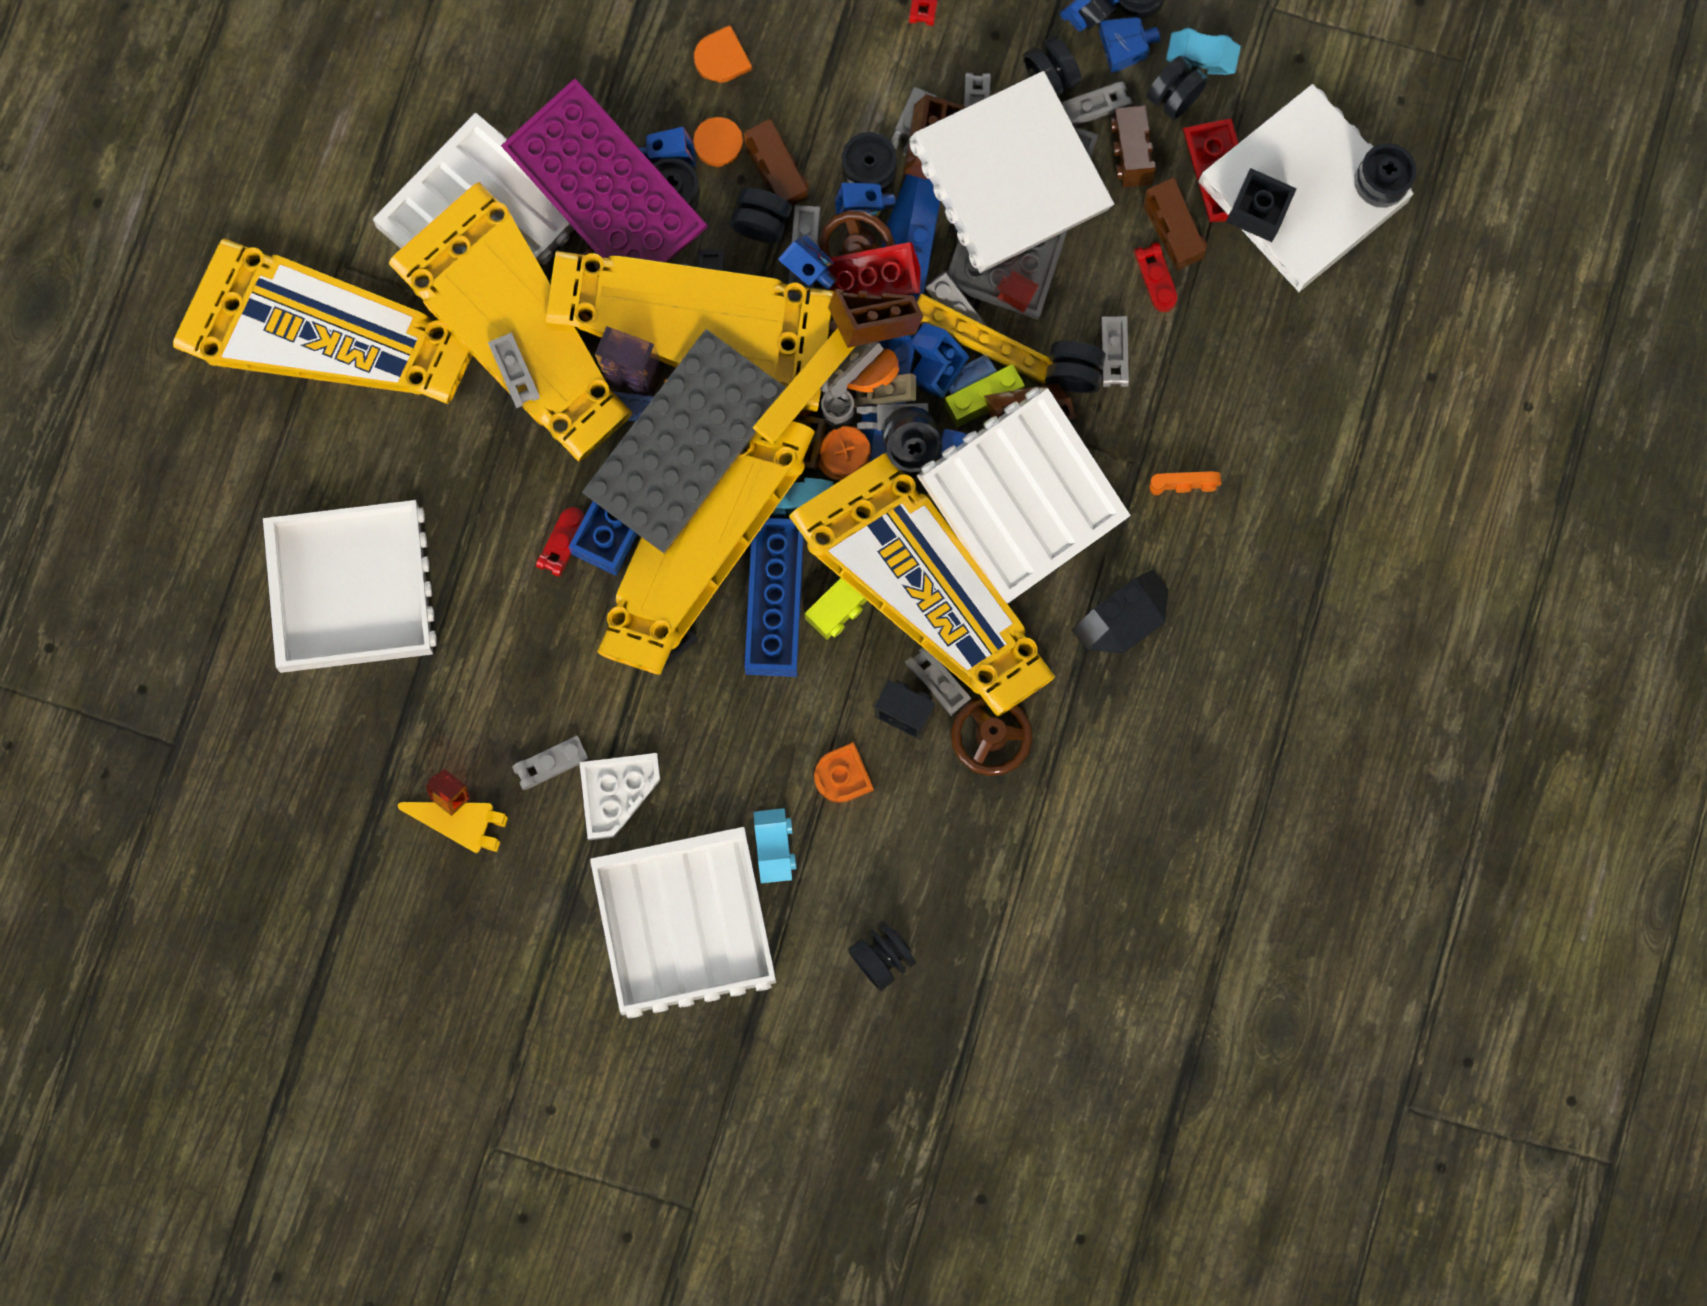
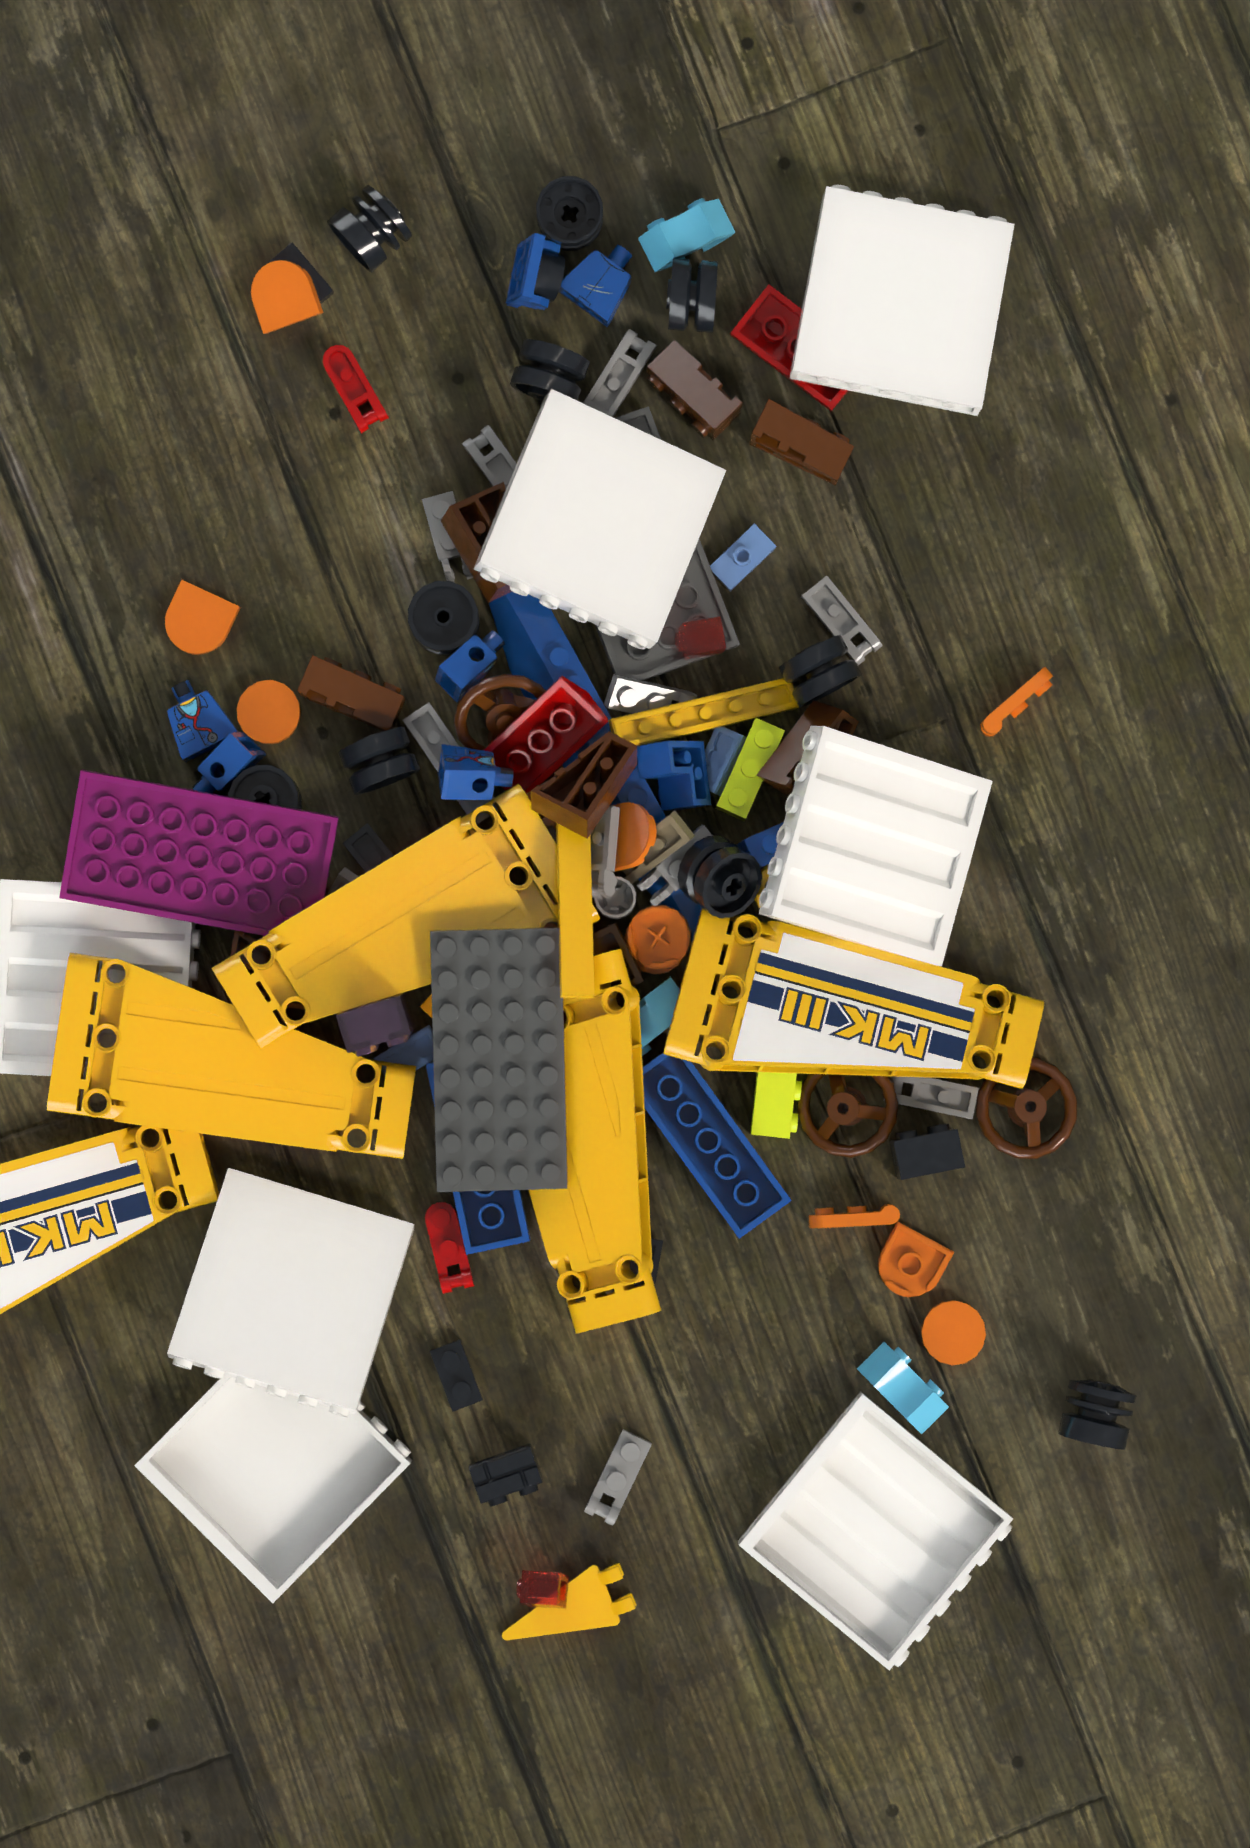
camera: 45 degrees left, 10 degrees up
light grey plate [488,333,540,408] -> none
white plate [580,753,660,840] -> none
black wedge [1072,570,1169,653] -> none
red plate [1134,242,1177,312] -> none
black brick [1226,168,1297,242] -> none
black wheel [1354,143,1416,208] -> none
none -> blue torso [167,680,239,762]
none -> white panel [167,1168,414,1417]
none -> black plate [430,1339,483,1412]
none -> black brick [469,1443,543,1507]
none -> medium blue plate [710,523,777,592]
none -> reddish brown piece [797,1074,899,1158]
none -> orange plate [809,1204,900,1228]
none -> orange tile [921,1300,986,1365]

